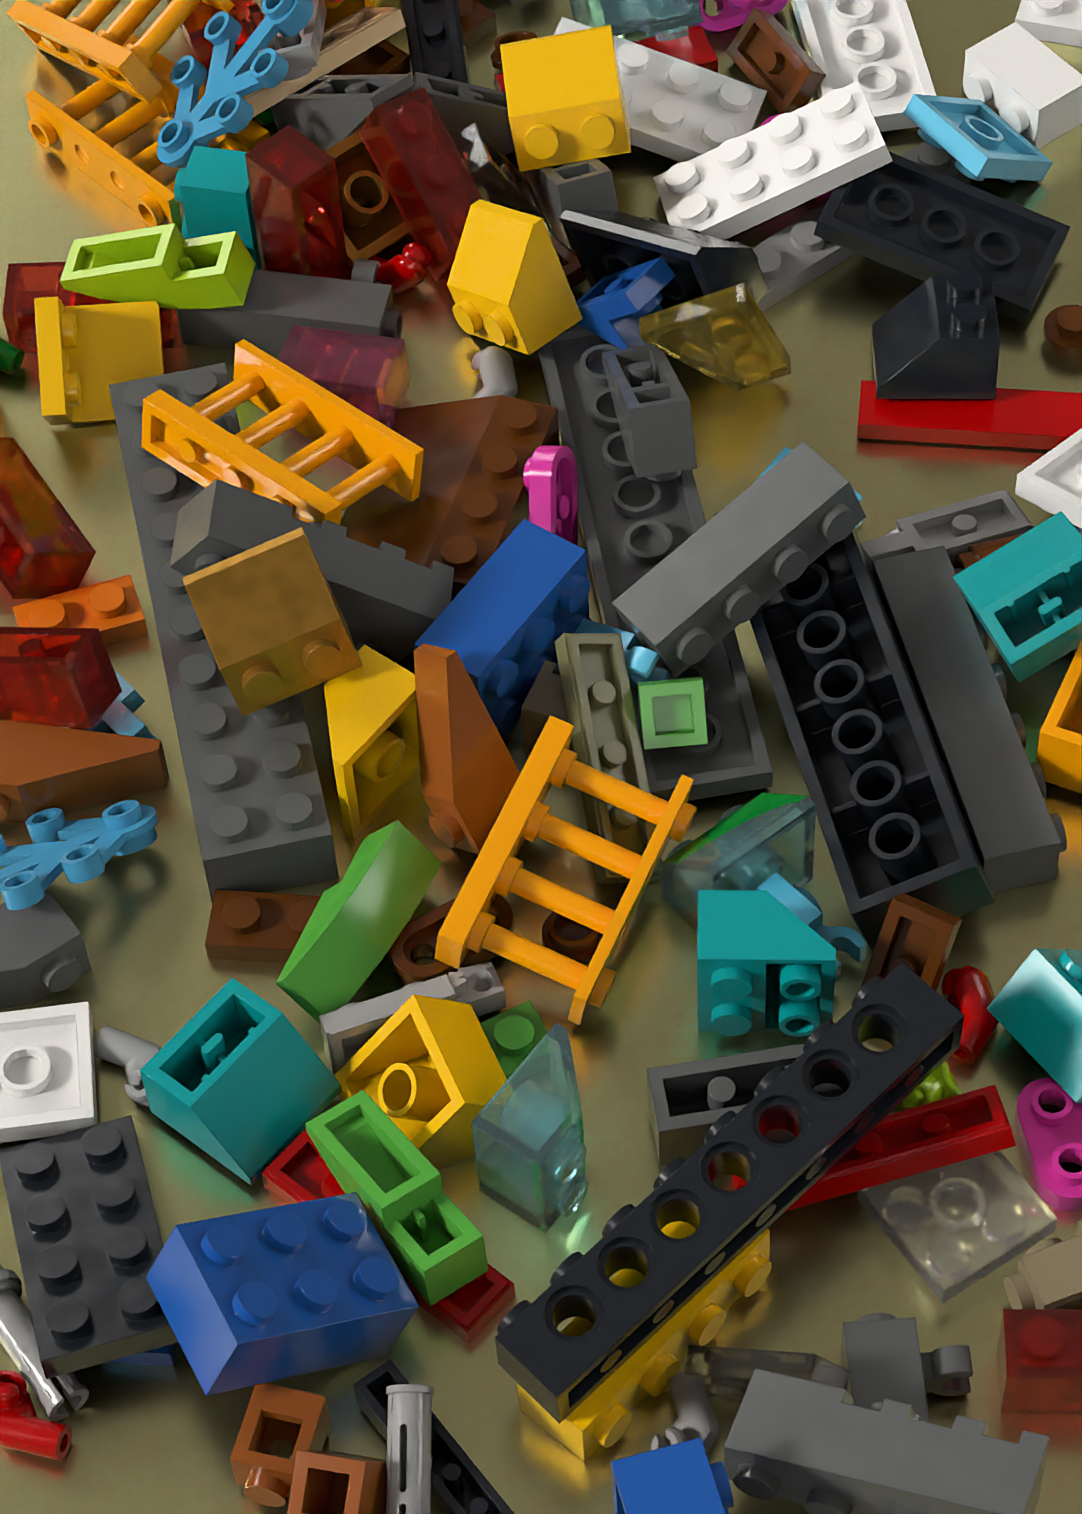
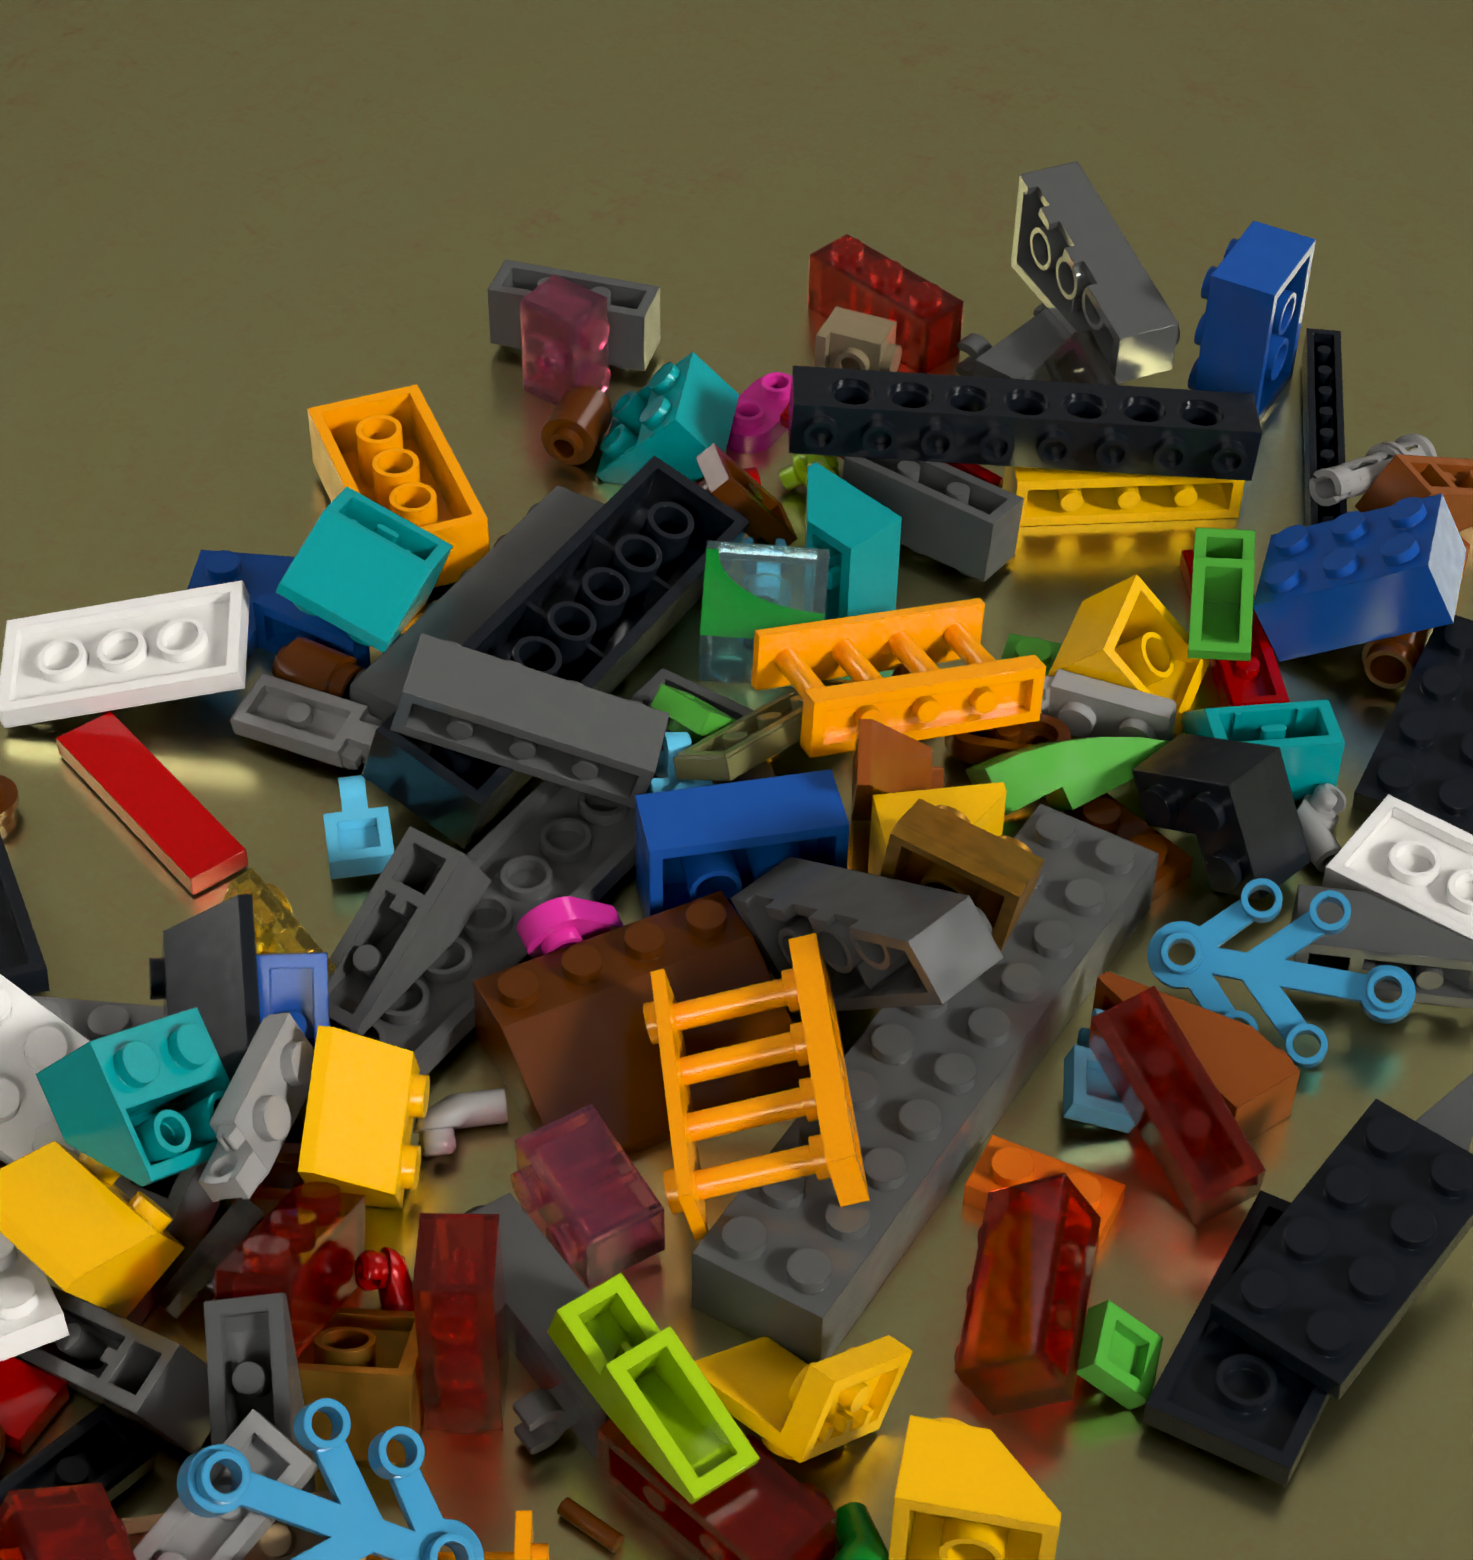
camera: 140 degrees left, 10 degrees down
teal brick [174,146,273,270] -> none
clear light blue slope [472,1022,589,1233] -> none
black slope [871,271,1000,399] -> none
none -> teal slope [36,1007,230,1187]
none -> light grey hinge [198,1012,315,1202]
none -> black brick [1132,733,1311,900]

